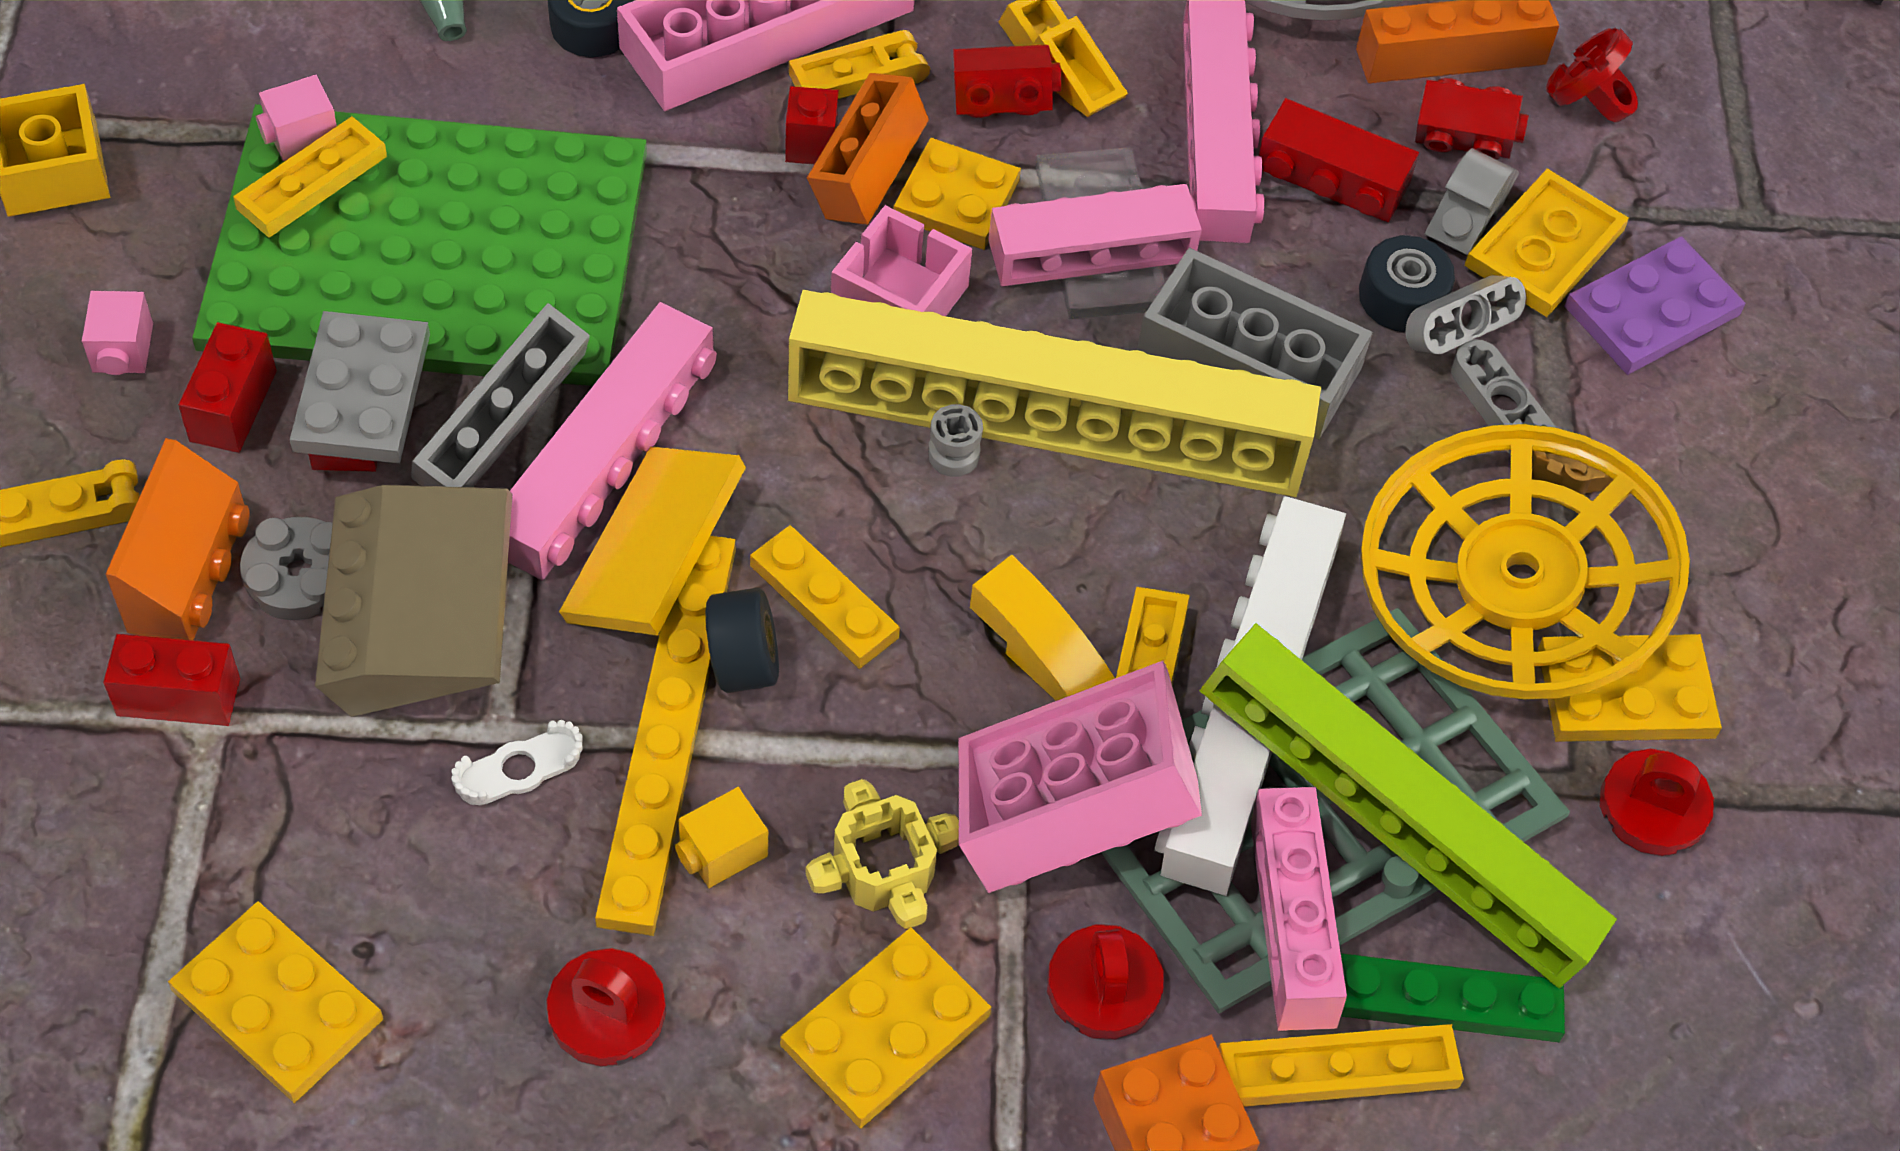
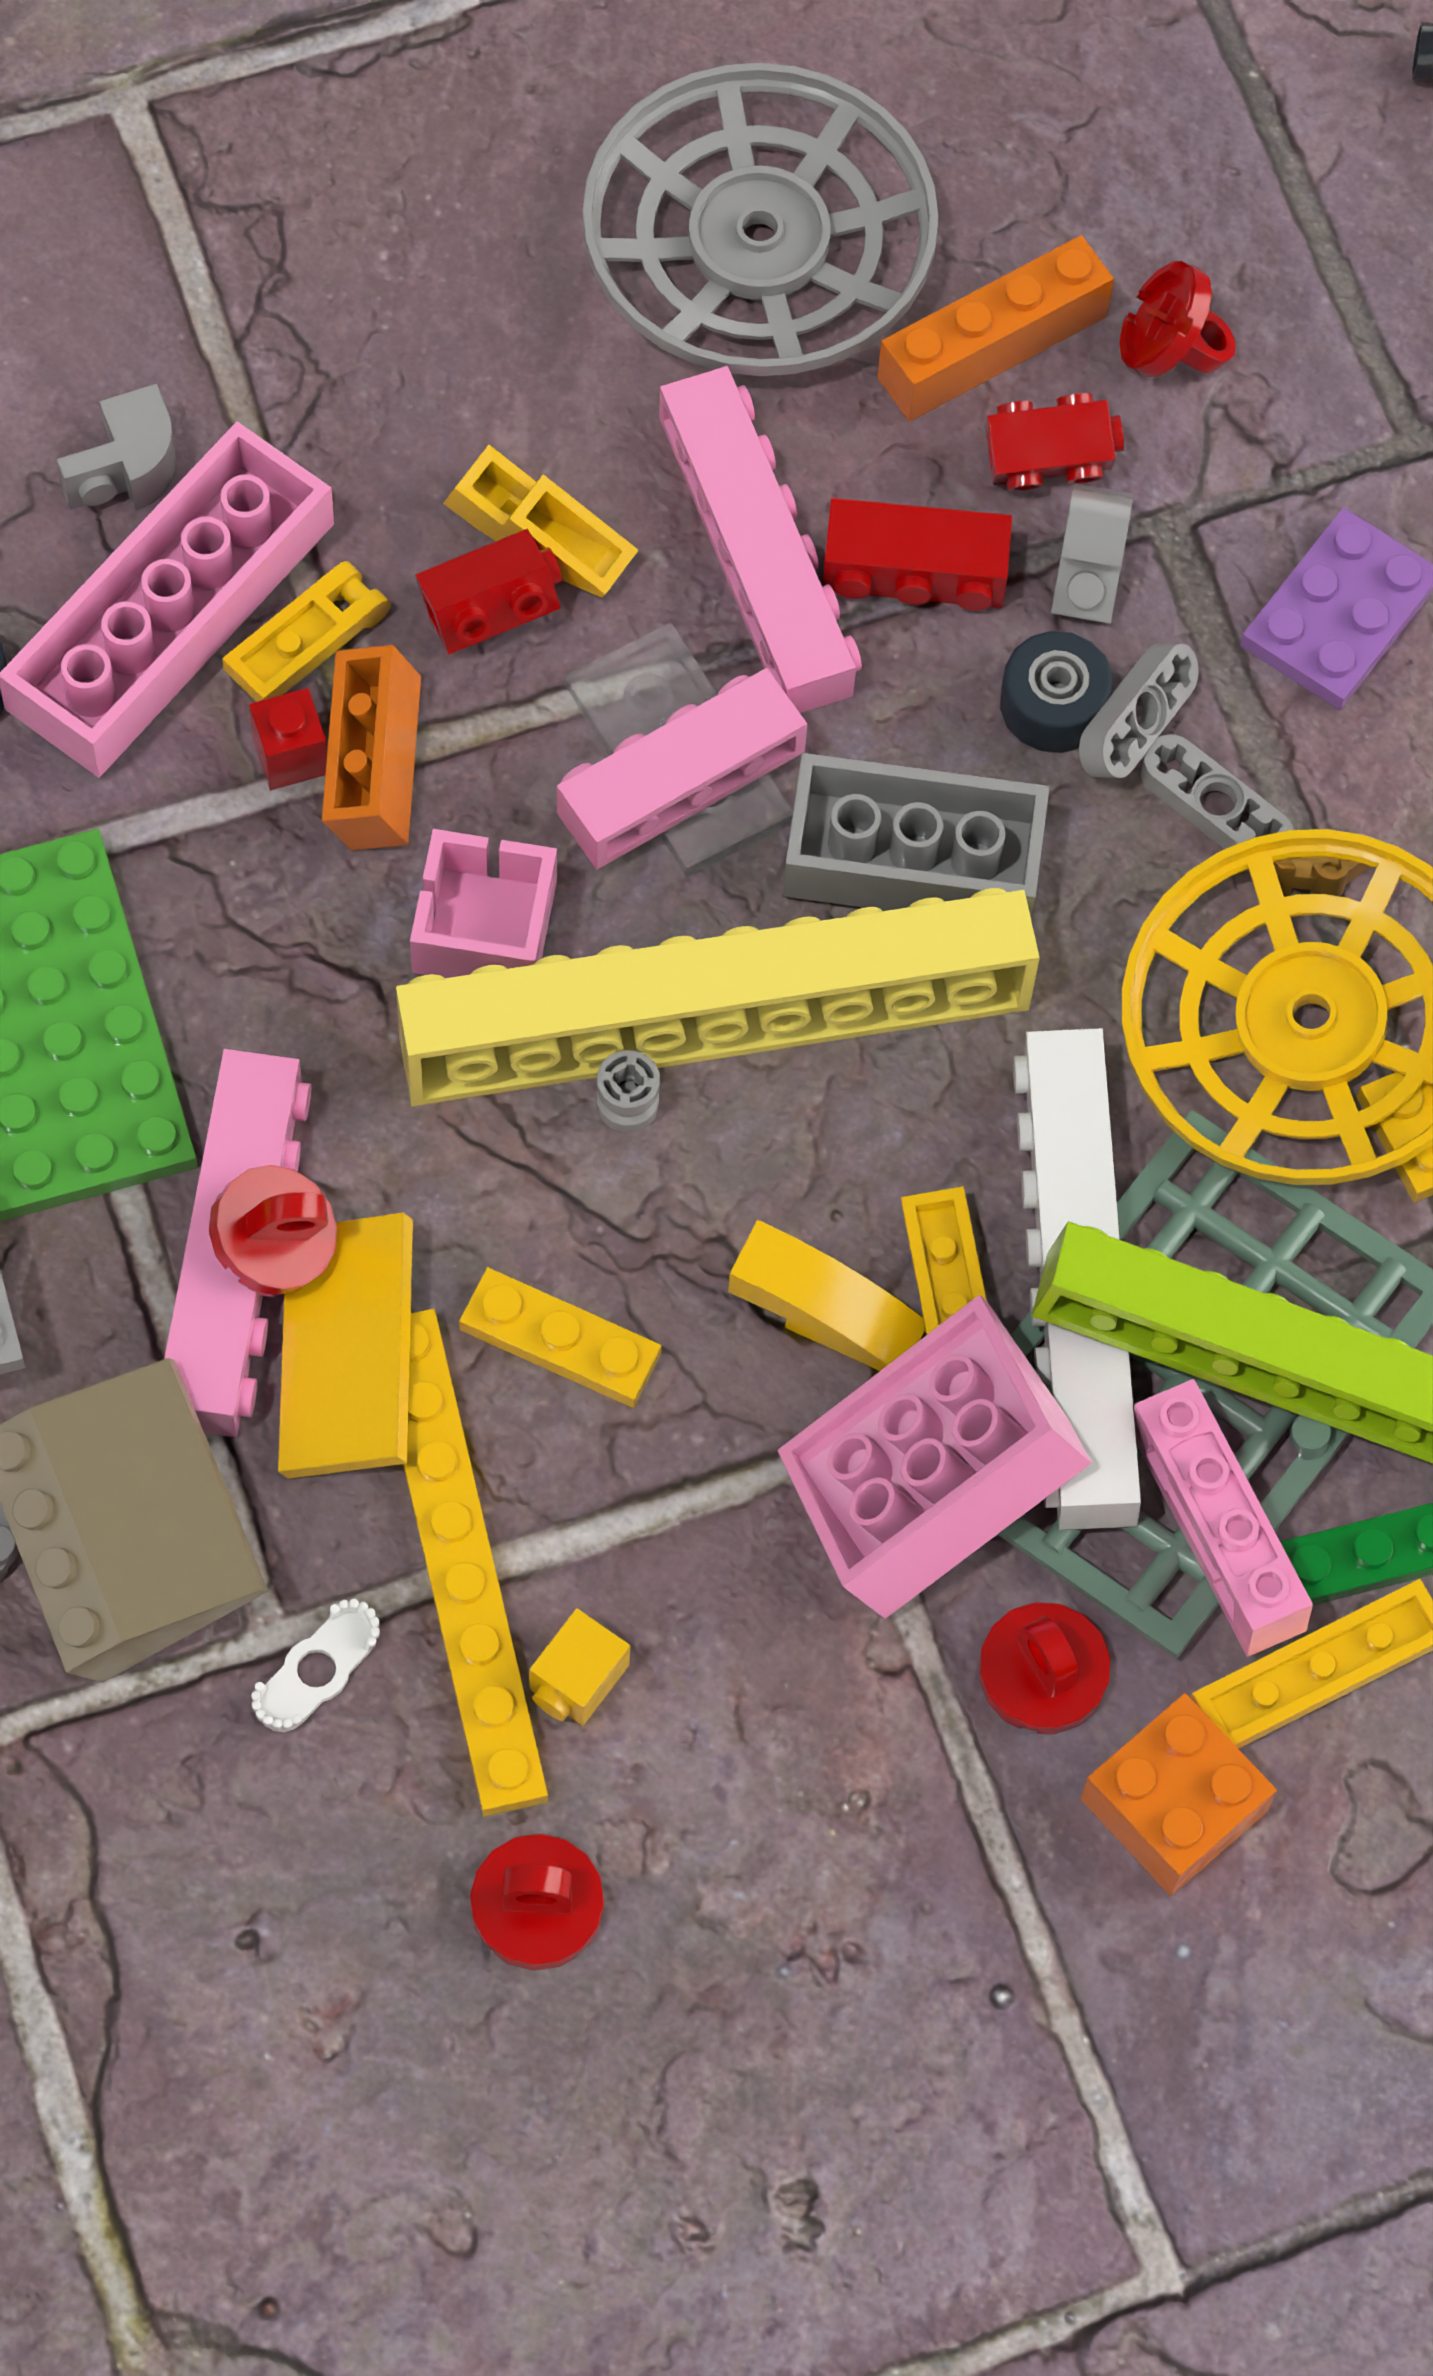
camera: 20 degrees left, 10 degrees up
yellow plate [168,901,384,1103] -> none
light grey brick [411,303,590,487] -> none
black wheel [705,588,779,693] -> none
yellow plate [780,927,992,1129] -> none
light yellow piece [805,779,959,929] -> none
yellow plate [893,137,1021,250] -> none
yellow plate [1464,168,1629,317] -> none
none -> tile [208,1165,337,1295]

